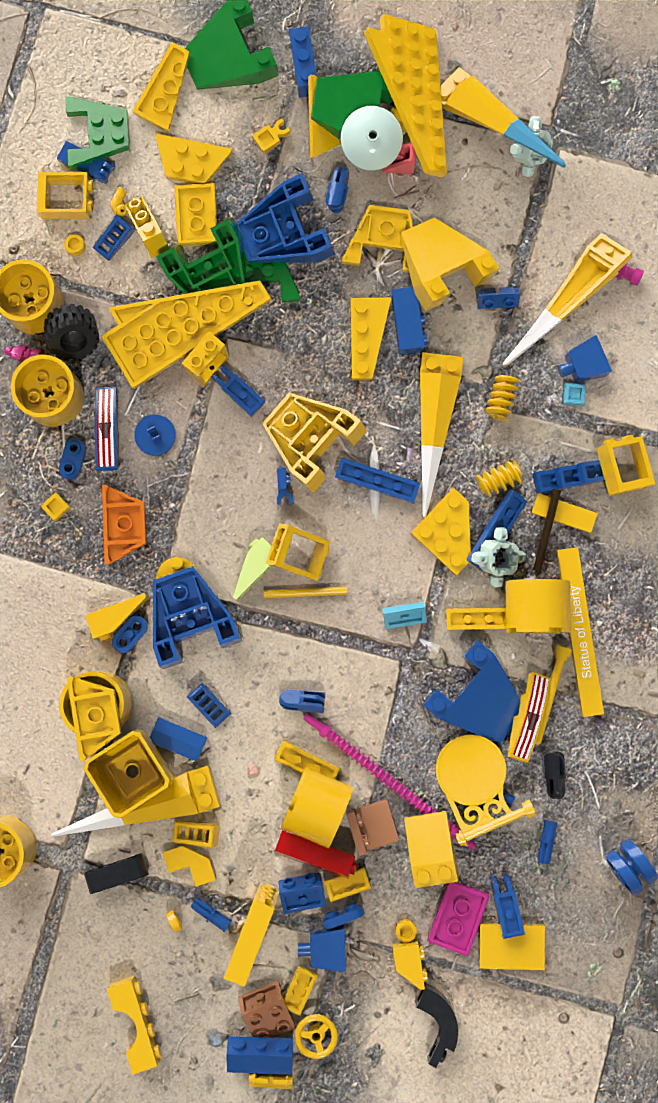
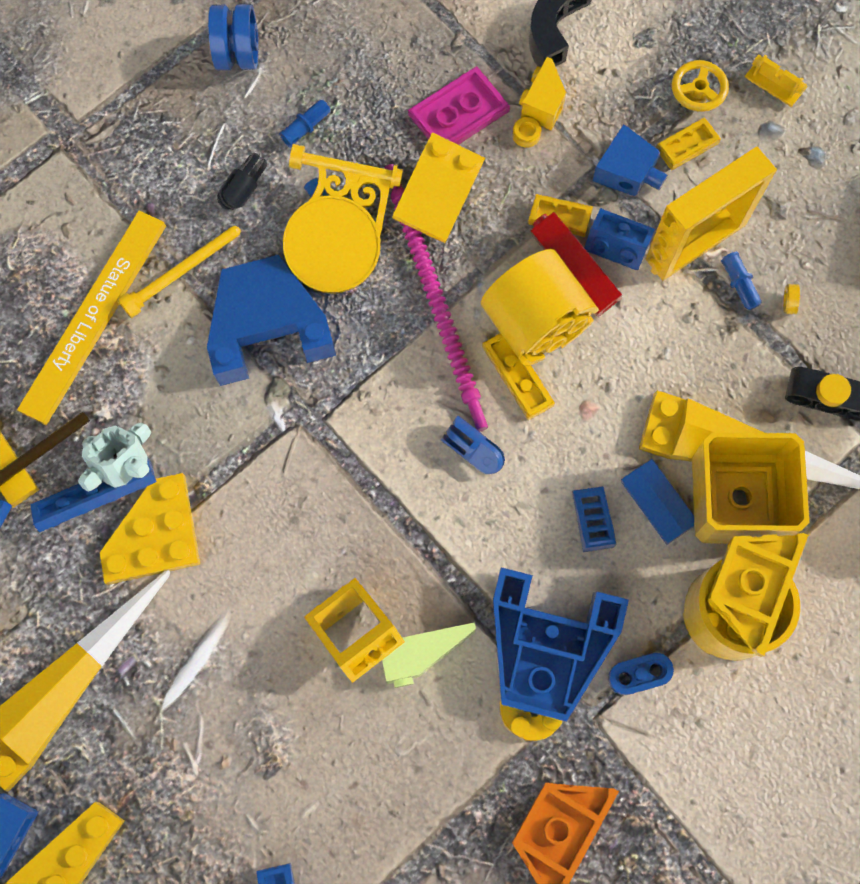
camera: 150 degrees left, 10 degrees down
yellow slope [85,593,149,642] -> none
yellow tile [162,845,217,887] -> none
yellow slope [173,820,220,848] -> none
blue brick [226,1036,294,1074] -> none
nougat bracket [238,981,296,1038] -> none
yellow wedge [262,393,367,493] -> none
yellow bar [264,586,347,599] -> none
blue plate [277,468,294,505] -> none
blue plate [322,902,365,929] -> none
blue plate [335,457,420,504] -> none
nougat bracket [346,799,399,856] -> none
medium azure plate [382,602,427,629] -> none
yellow plate [446,608,506,630] -> none
yellow piece [475,459,522,498] -> none
yellow tile [479,923,545,970] -> none
blue hinge [490,874,525,939] -> none
yellow brick [505,579,571,634] -> none
slope [508,672,551,763] -> none
none -> yellow tile [816,374,851,407]

